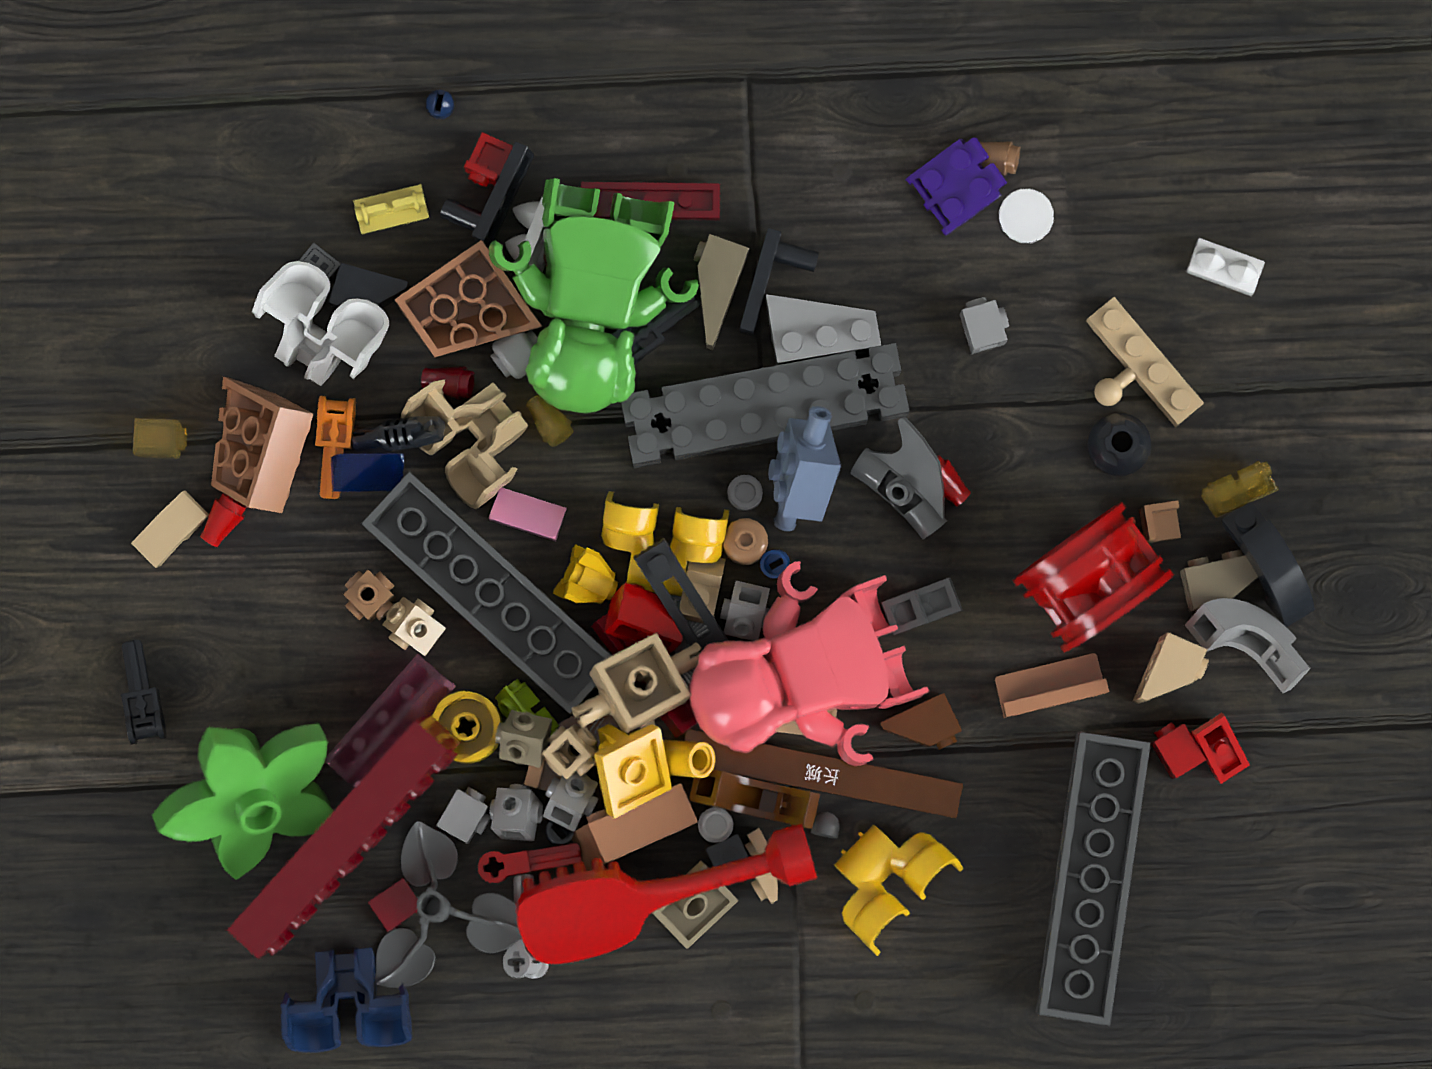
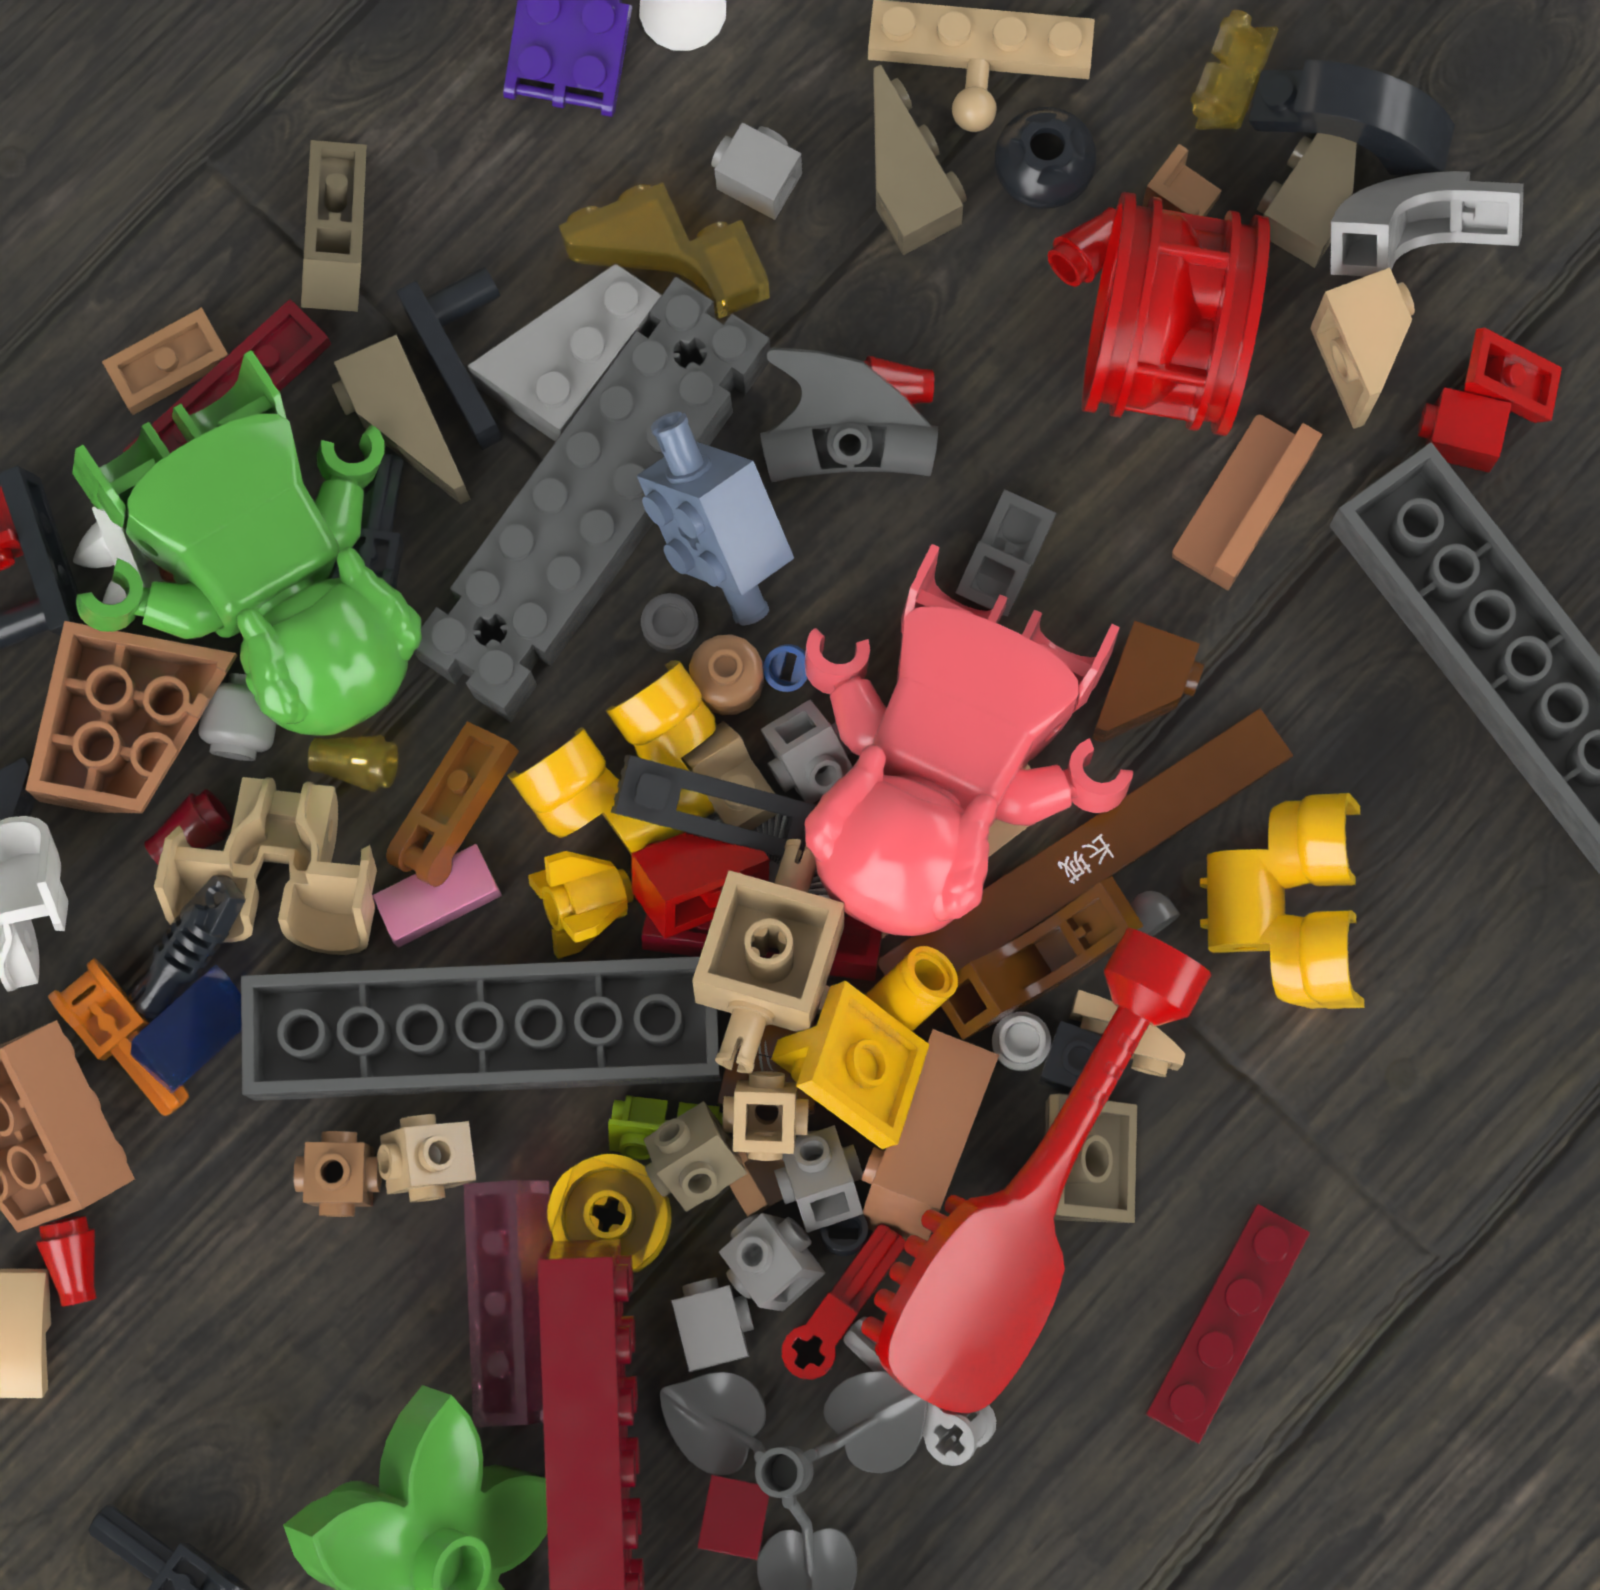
camera: 35 degrees left, 5 degrees down
none -> medium nougat plate [102,307,228,415]
none -> dark tan slope [301,140,367,312]
none -> dark orange plate [386,721,519,887]
none -> clear yellow arch [559,182,770,319]
none -> dark tan slope [873,65,967,255]
none -> red cone [1047,207,1116,287]
none -> dark red plate [1144,1204,1310,1444]

